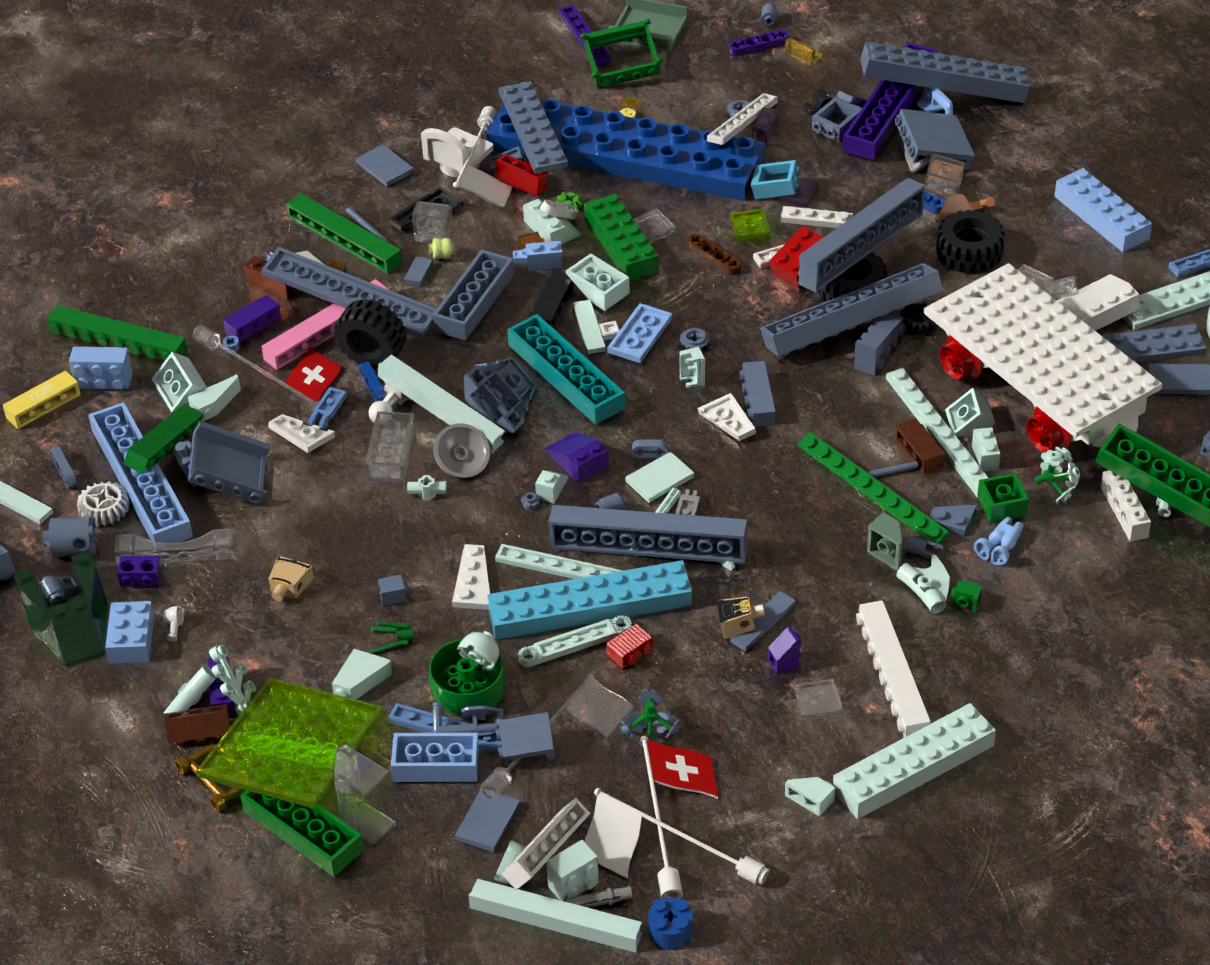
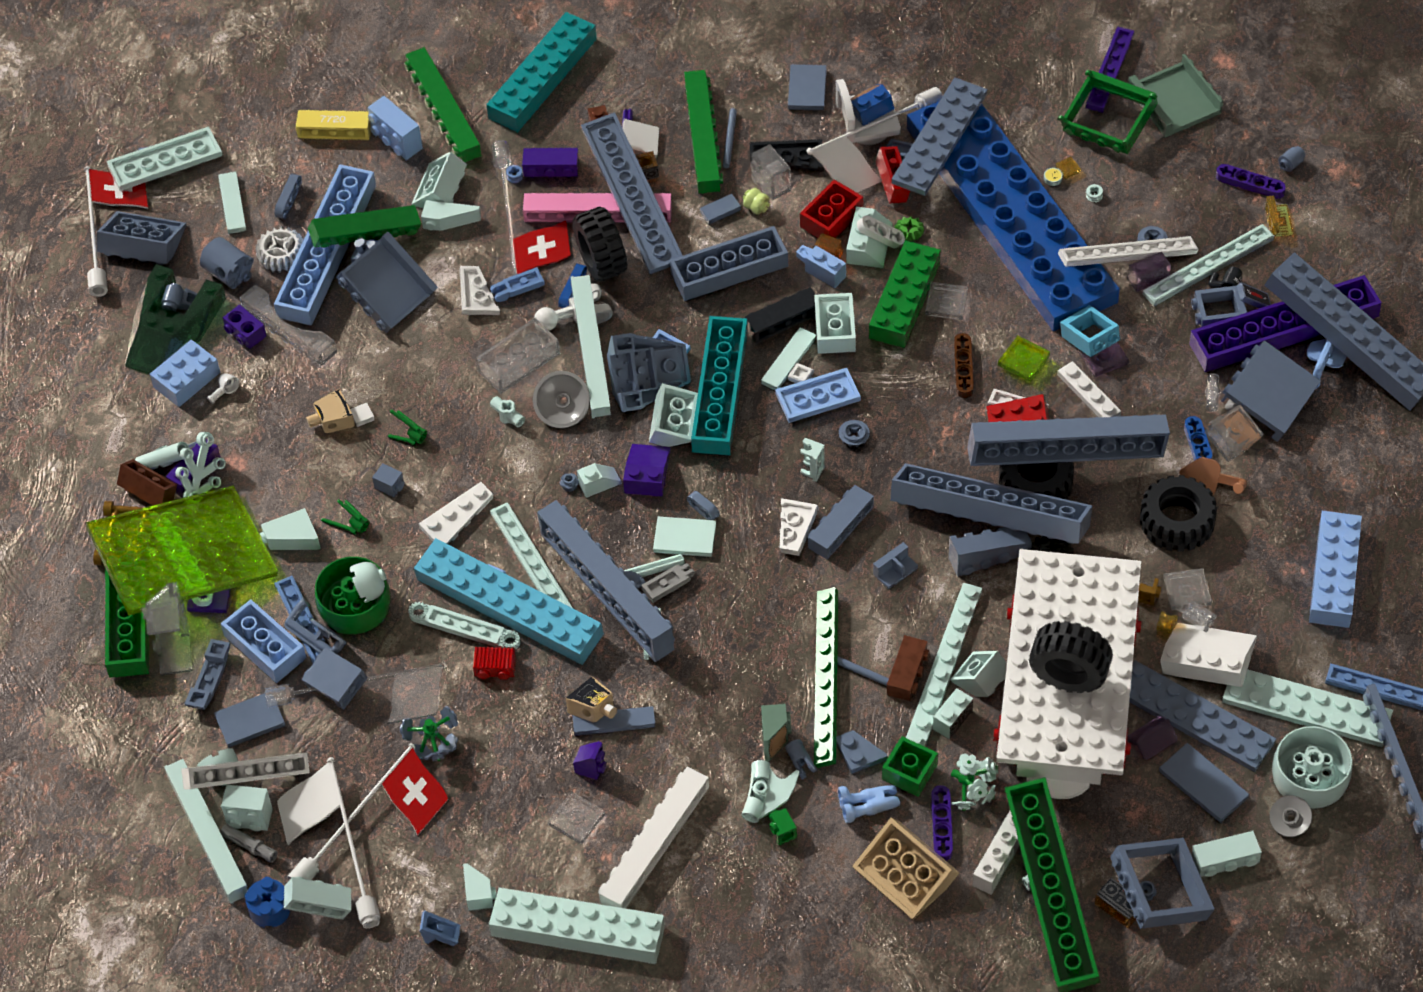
camera: 45 degrees right, 10 degrees up
sand blue brick [595,493,625,510] -> none
none -> sand blue slope [185,639,230,710]
none -> light aqua brick [284,877,351,920]
none -> white tile [350,403,375,427]
none -> green plant [388,410,427,446]
none -> medium blue slope [420,911,461,946]
none -> teal brick [486,12,597,132]
none -> light aqua slope [649,383,698,447]
none -> red brick [800,179,863,245]
none -> blue slope [850,84,894,126]
none -> tan slope [852,818,959,920]
none -> sand blue panel [873,542,918,589]
none -> dark purple beam [931,785,953,861]
none -> black tyre [1029,621,1113,693]
none -> light aqua bush [1086,184,1103,202]
none -> light aqua tile [1143,224,1274,306]
none -> clear pin [1205,373,1220,412]

